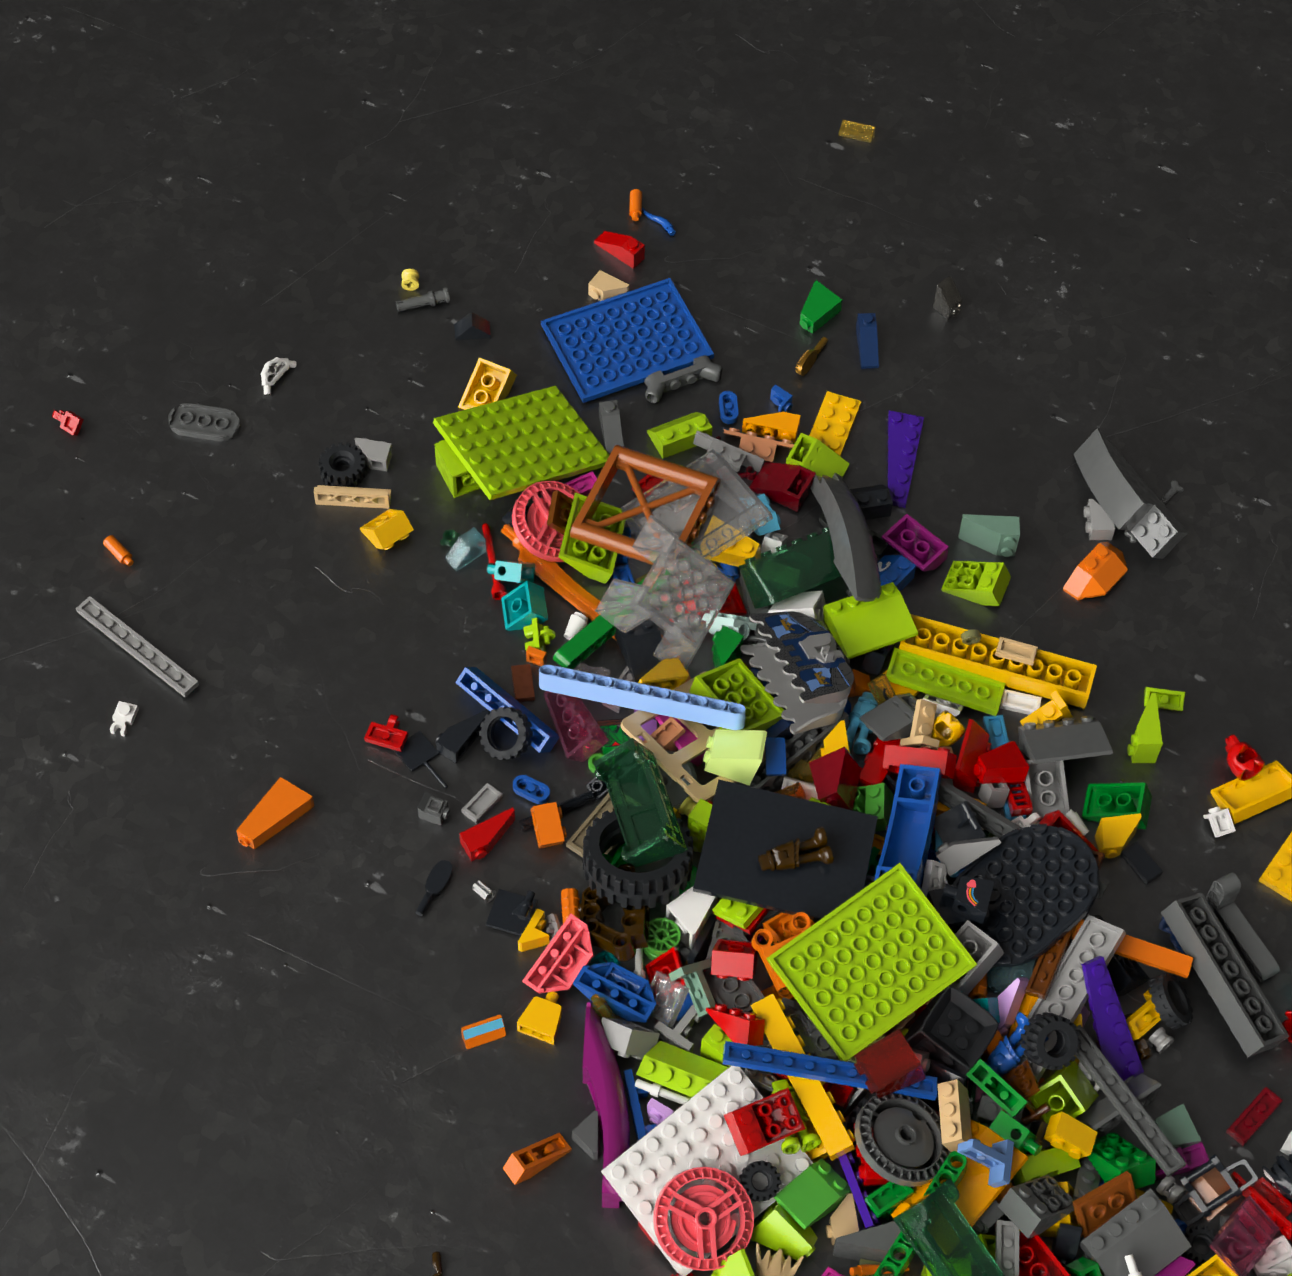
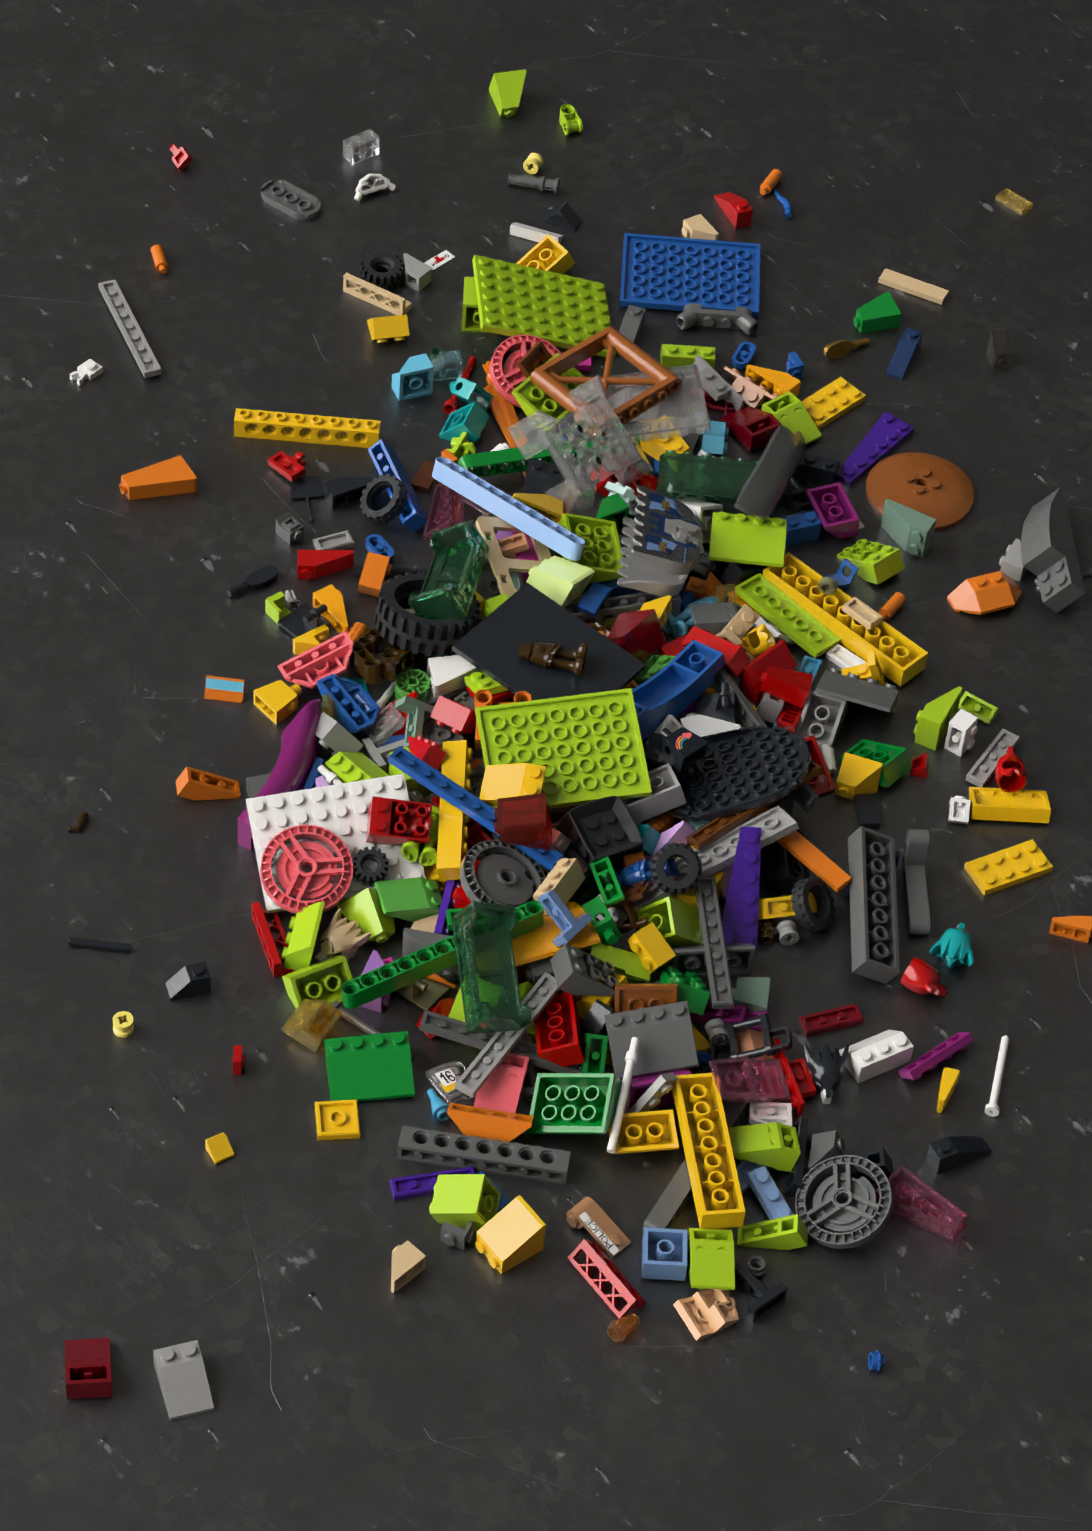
camera: 25 degrees right, 10 degrees down
none -> yellow brick [234,408,381,448]
none -> lime panel [265,591,291,624]
none -> light orange slope [313,584,348,634]
none -> clear brick [343,129,380,165]
none -> medium azure slope [392,353,434,401]
none -> white sticker [424,250,455,270]
none -> yellow slope [479,763,546,813]
none -> lime slope [489,69,526,117]
none -> white slope [510,222,564,244]
none -> lime piece [559,104,583,135]
none -> blue bracket [824,559,859,588]
none -> dark orange dish [865,452,974,531]
none -> tan tile [878,268,949,305]
none -> orange cylinder [879,592,906,620]
none -> red slope [910,753,929,779]
none -> white brick [944,709,978,757]
none -> light grey plate [965,729,1020,787]

